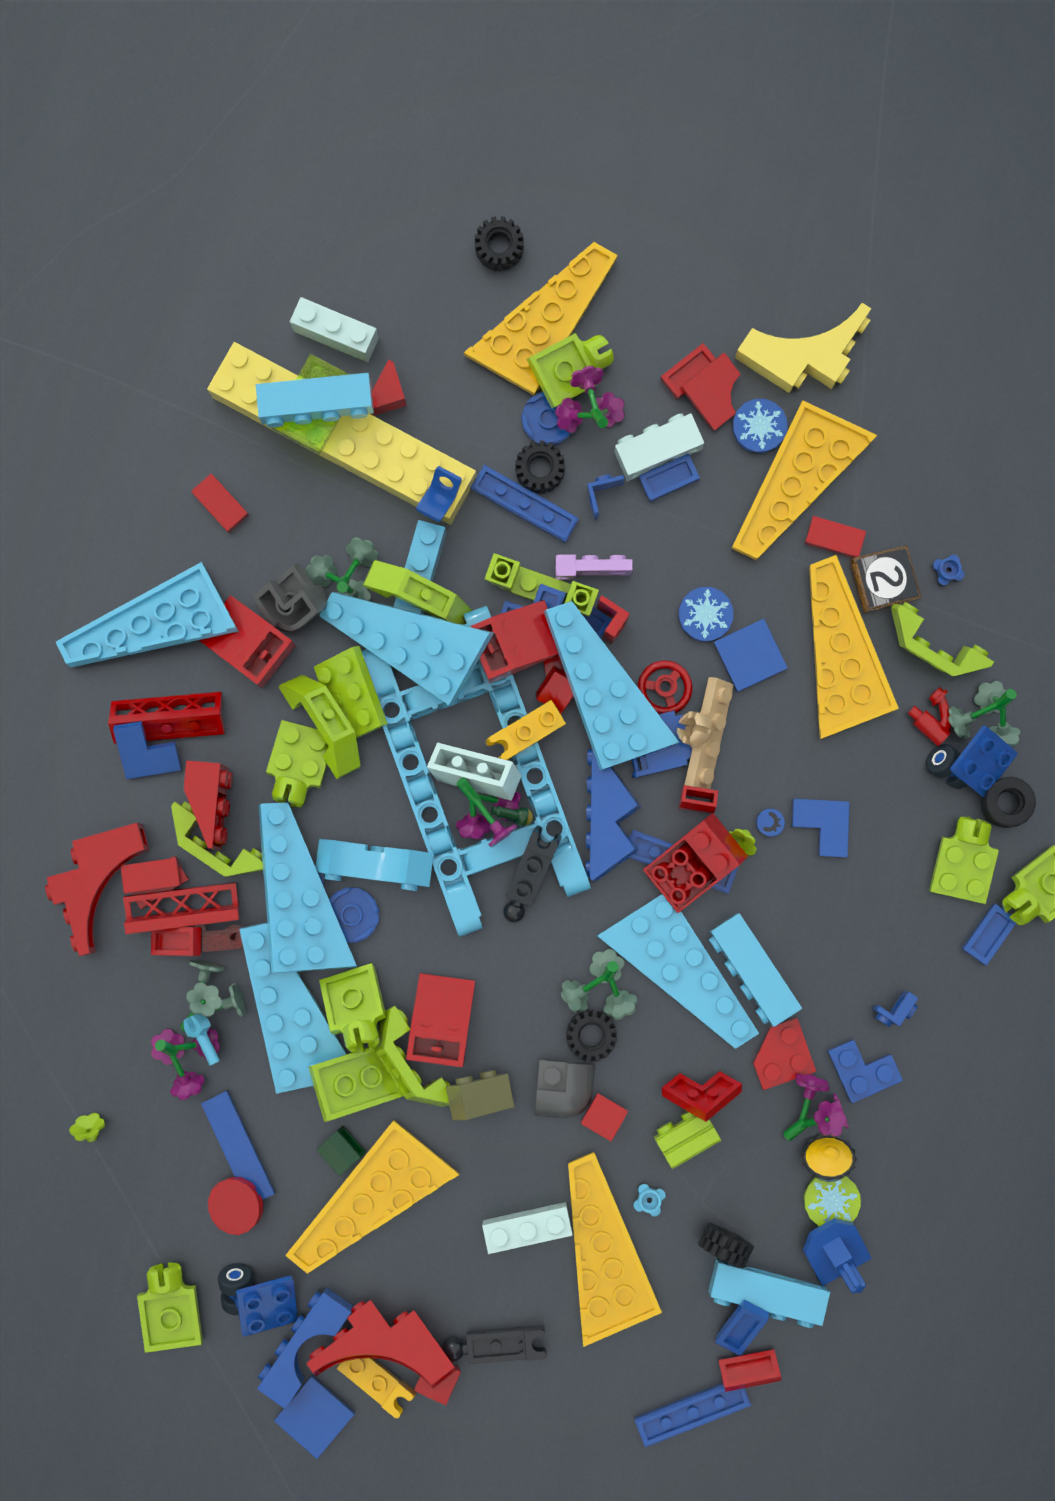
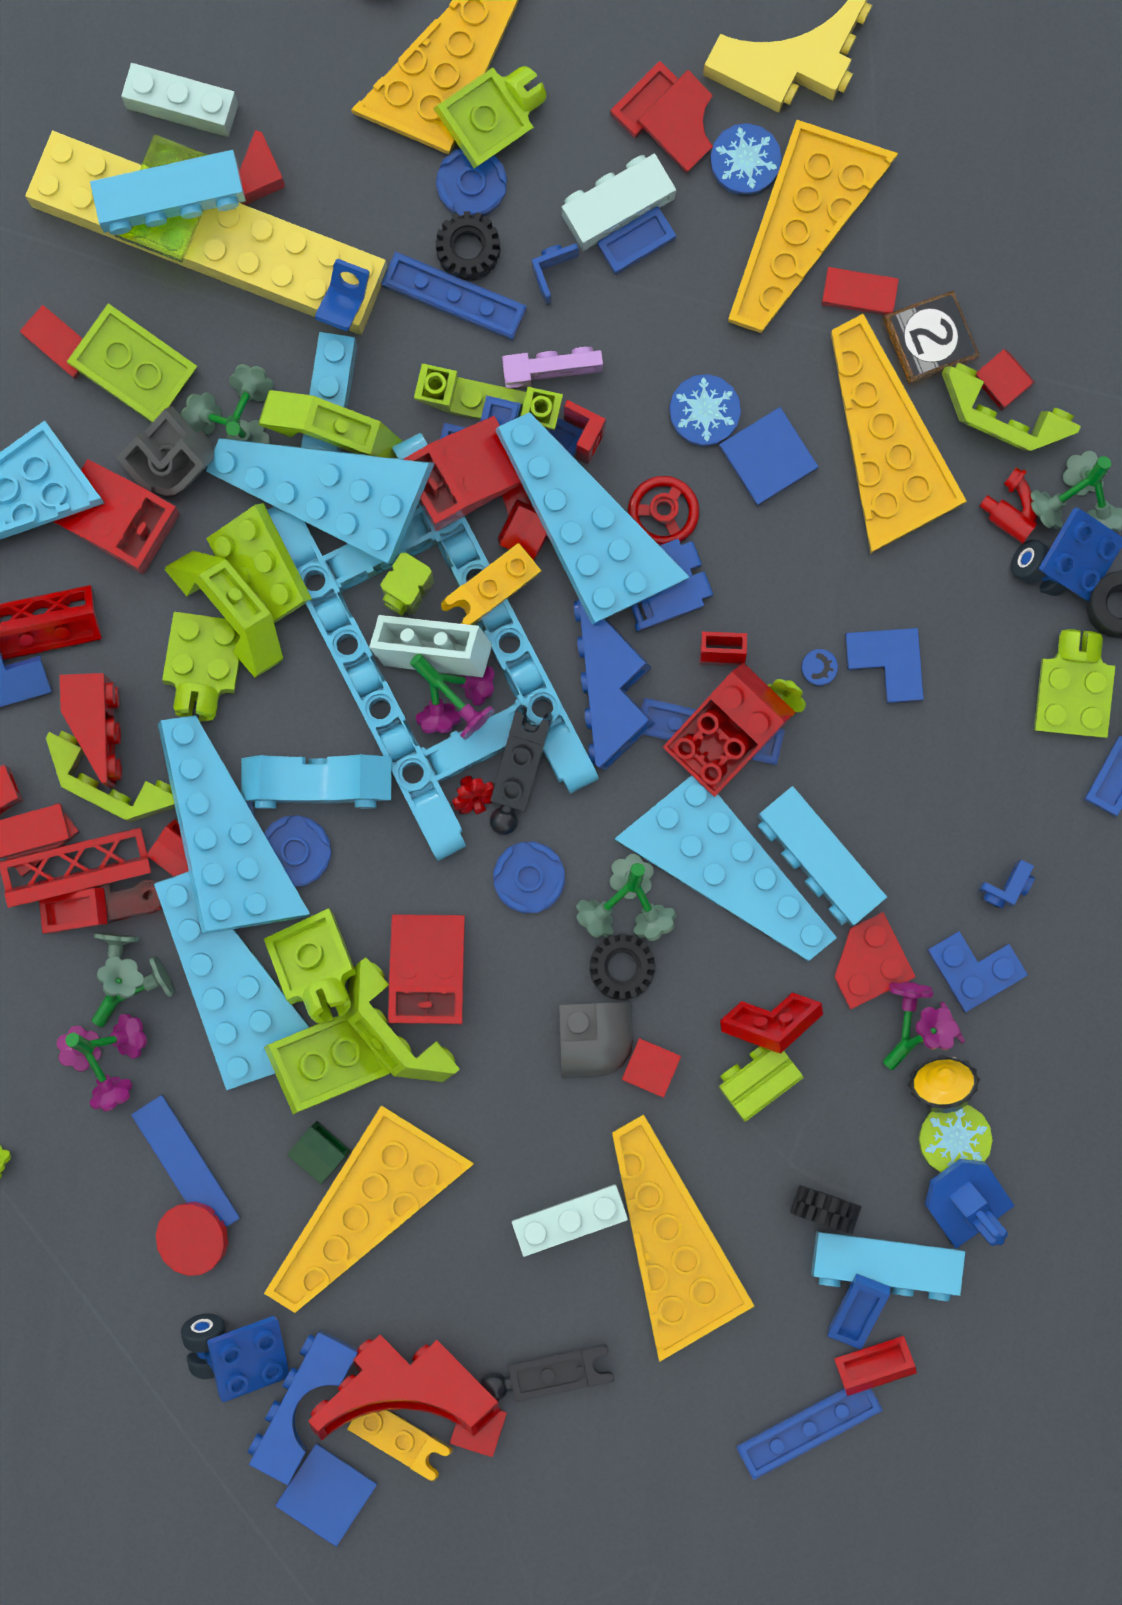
camera: 10 degrees left, 0 degrees up
lime plate [137,1263,203,1353] -> none
medium azure bar [184,1014,220,1066] -> none
olive brick [446,1070,514,1120] -> none
dark green piece [491,806,533,827] -> none
magenta plant [555,366,625,433] -> none
medium azure plate [634,1184,665,1216] -> none
tan plate [677,677,734,789] -> none
blue plate [933,555,965,586] -> none
none -> lime plate [67,303,197,423]
none -> red piece [146,819,189,876]
none -> lime brick [380,552,434,617]
none -> red plant [452,776,495,815]
none -> blue tile [493,841,565,914]
none -> red piece [975,349,1036,411]

